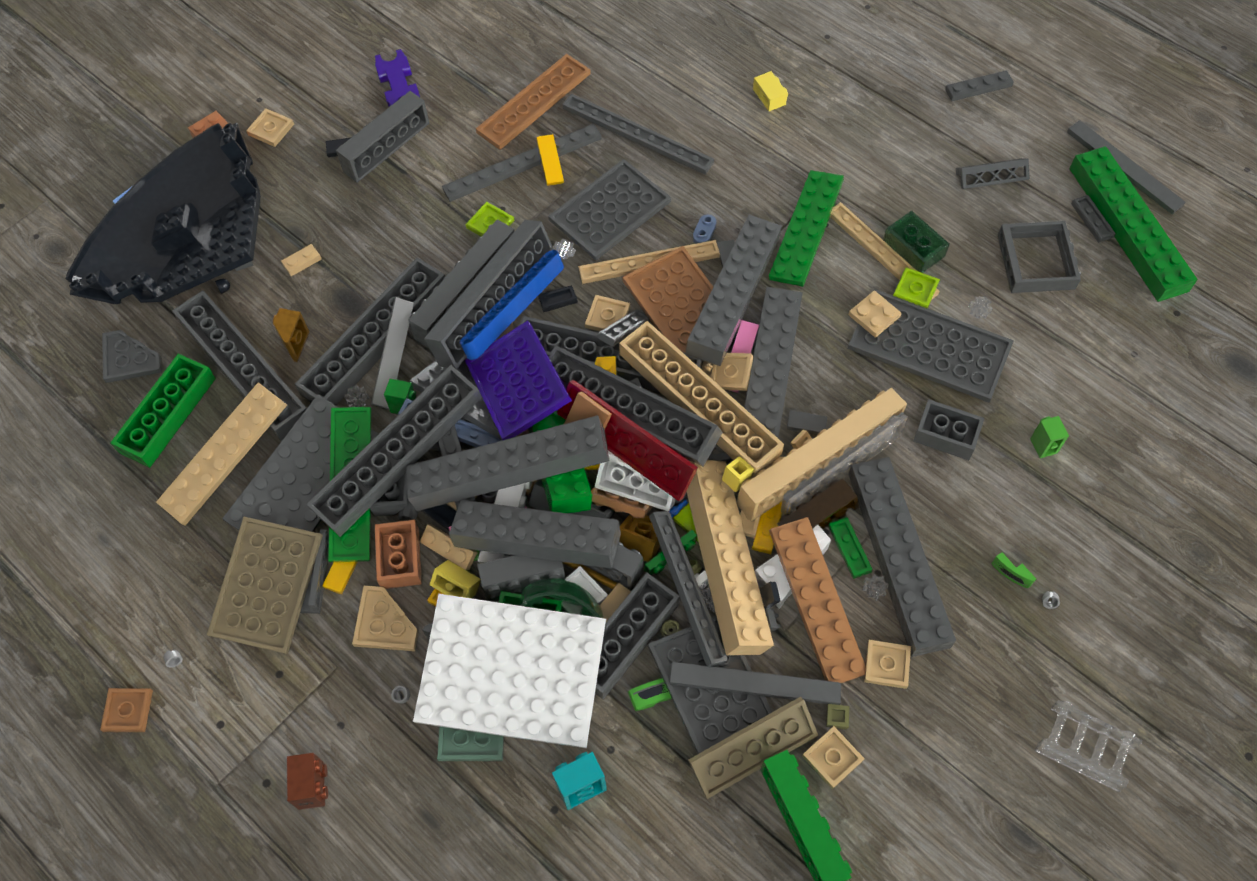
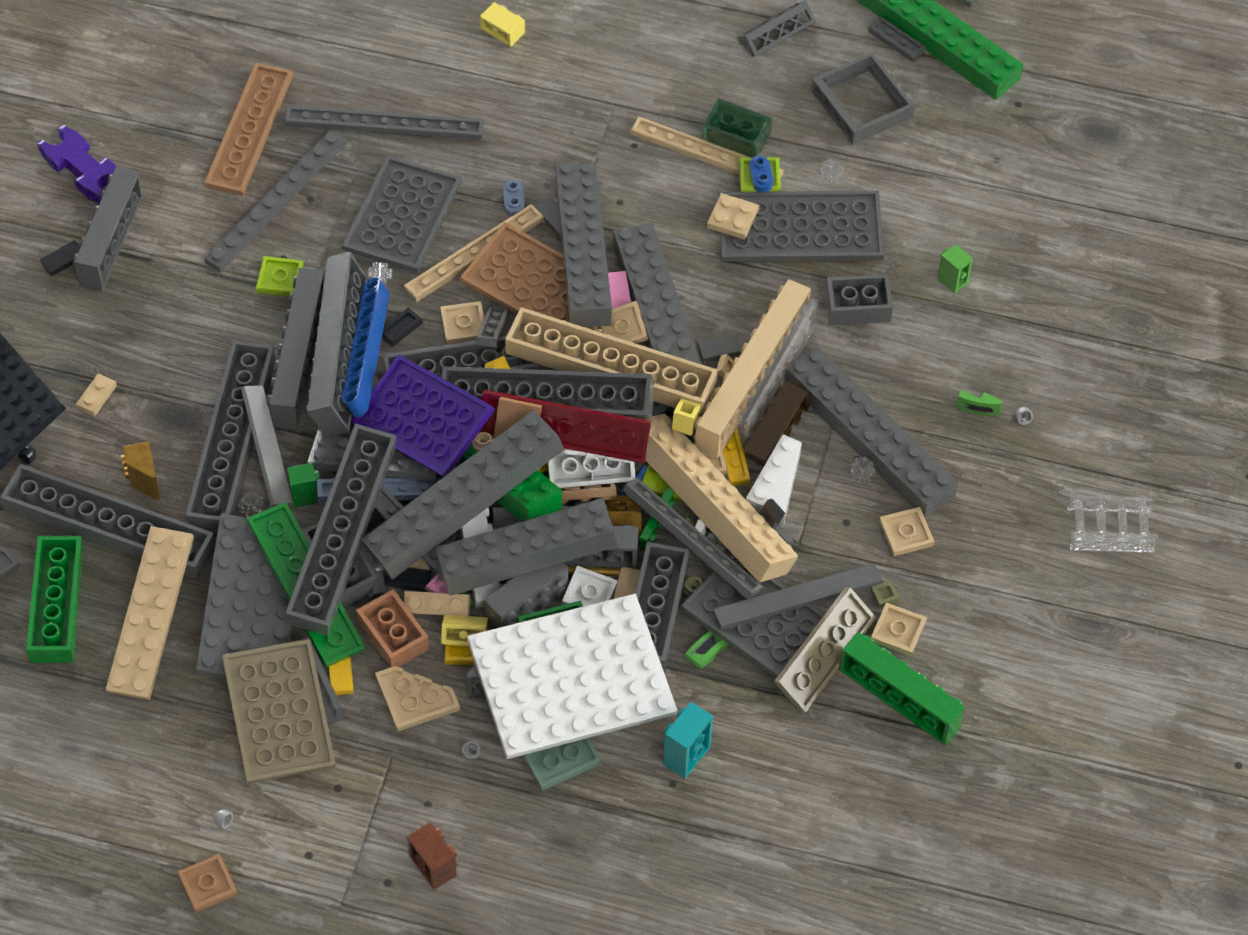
camera: 30 degrees left, 5 degrees down
clear green windscreen [519,578,603,618] -> none
yellow tile [536,134,564,186] -> none
green plate [769,170,844,287] -> none
medium nougat plate [769,517,866,683] -> none
green plate [828,517,873,579] -> none
none -> tan plate [473,432,493,451]
none -> blue plate [749,156,773,193]

